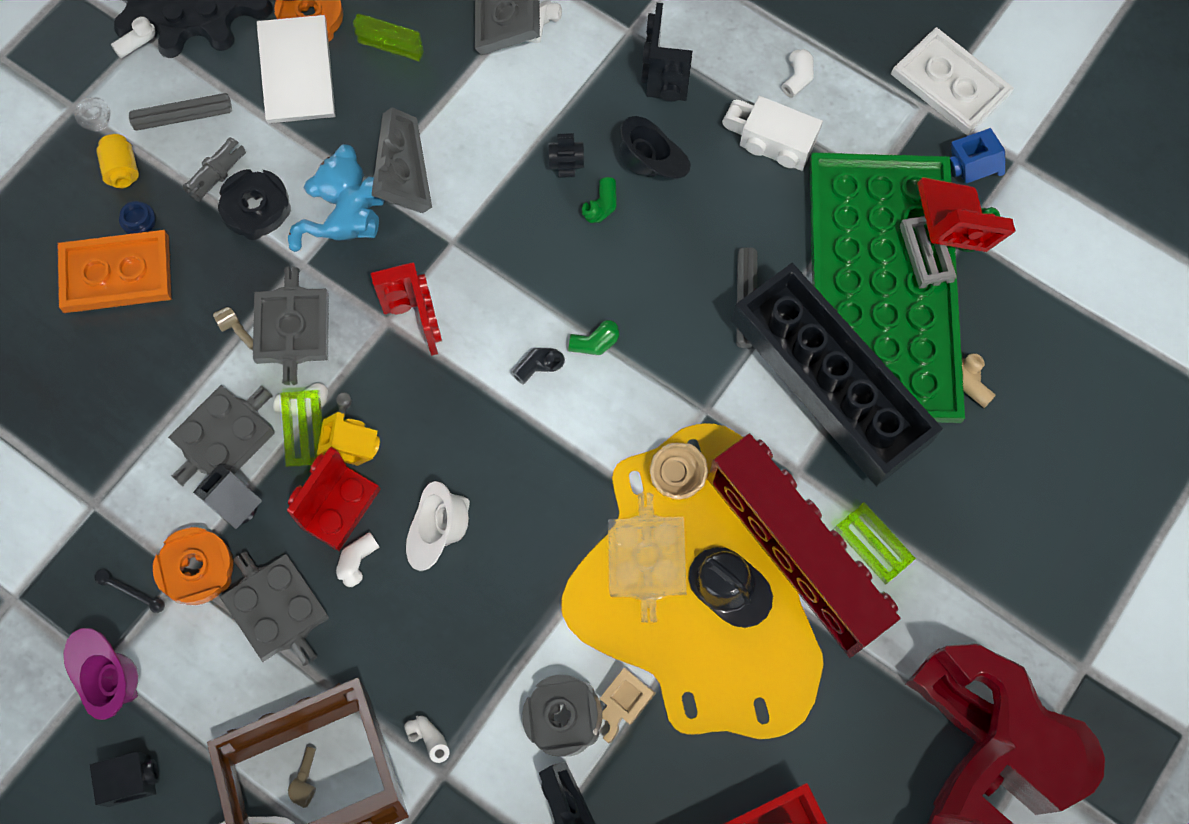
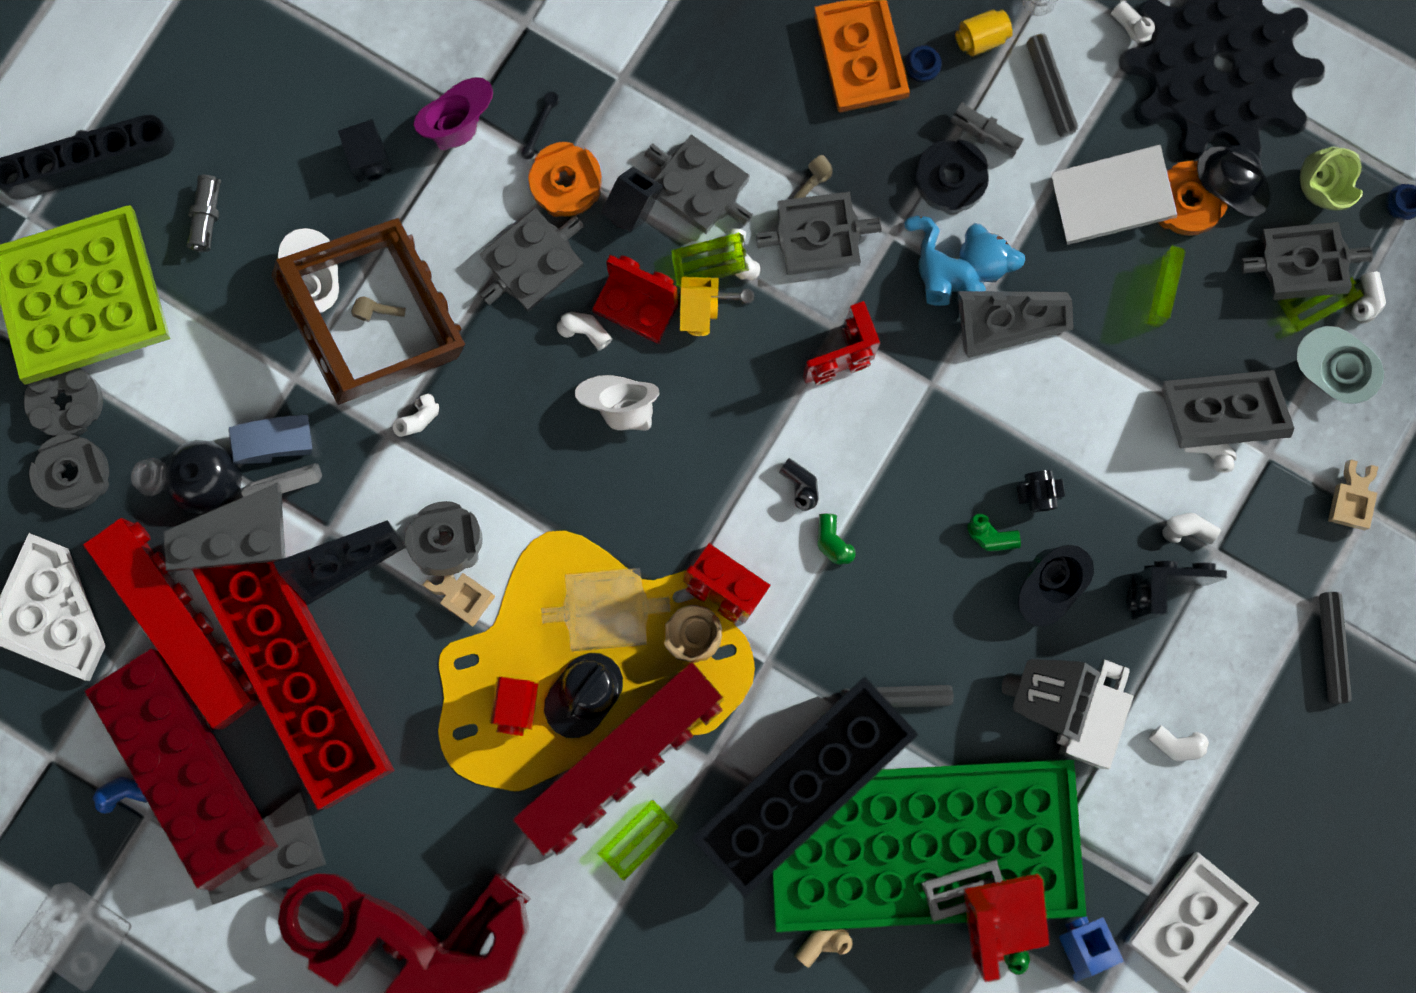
camera: 85 degrees right, 10 degrees up
none -> red brick [490,676,539,736]
none -> red bracket [683,543,771,624]
none -> dark grey torso [1002,659,1100,742]
none -> white arm [1162,513,1221,545]

